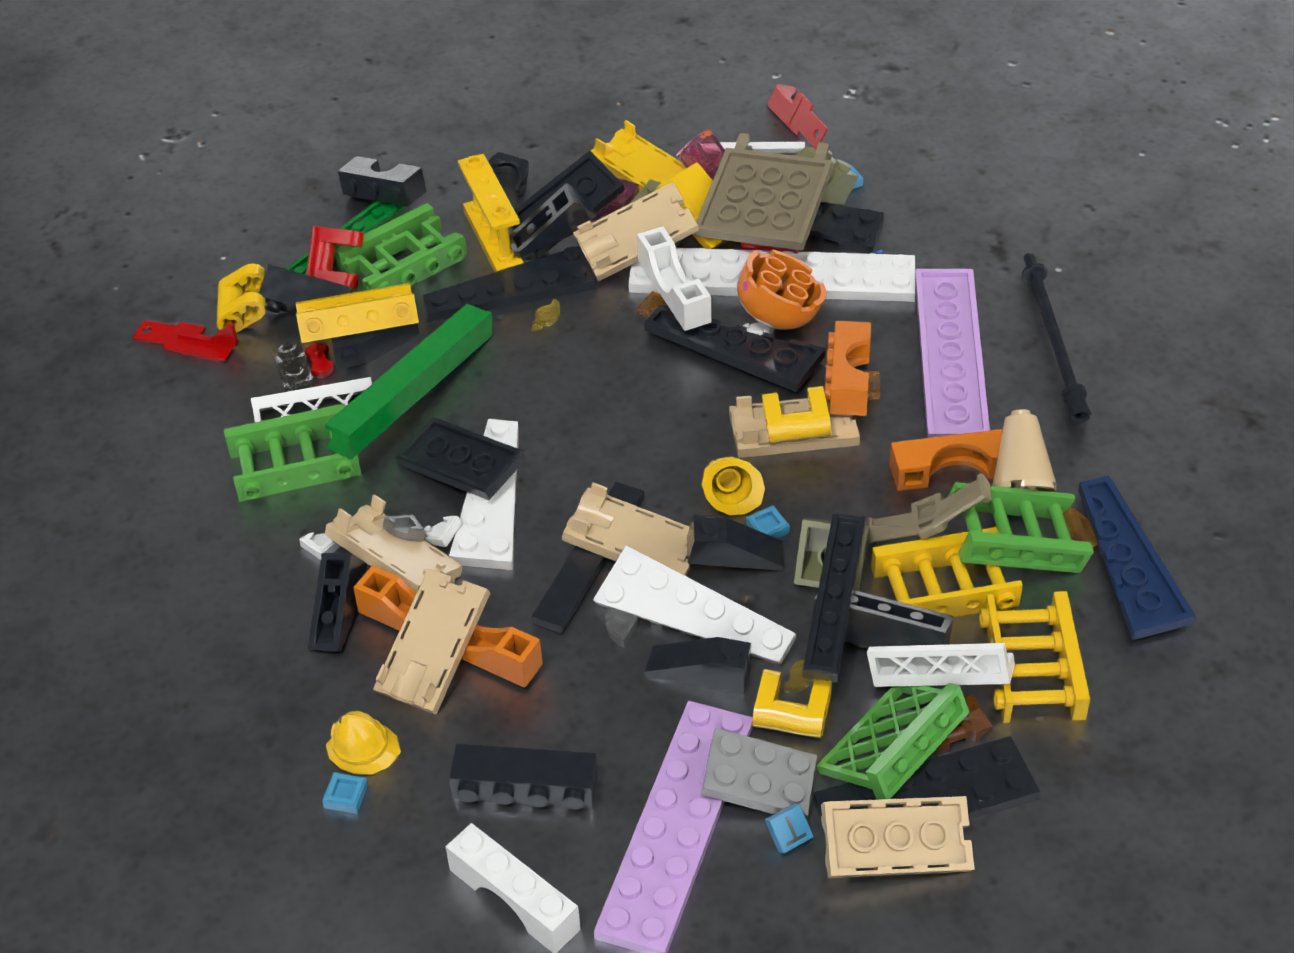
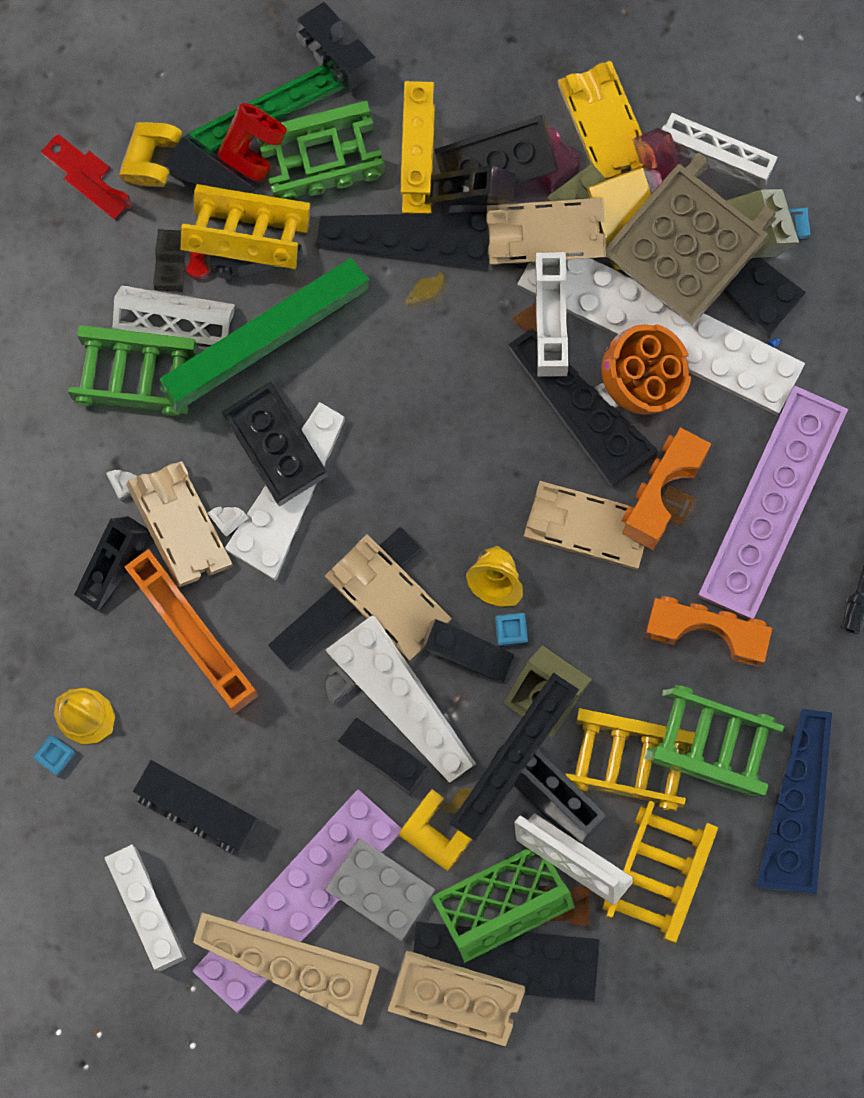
camera: 25 degrees right, 30 degrees up
tan piece [373,569,490,715] -> none
flat silver tile [383,515,425,541] -> none
black helmet [488,152,529,196] -> none
yellow connector [762,386,831,444] -> none
dark azure tile [765,803,814,853] -> none
red piece [767,84,828,149] -> none
dark tan plate [868,473,992,546] -> none
tan cone [992,409,1057,492] -> none
clear orange tile [1063,508,1098,548] -> none
none -> tan wing [193,912,379,1025]

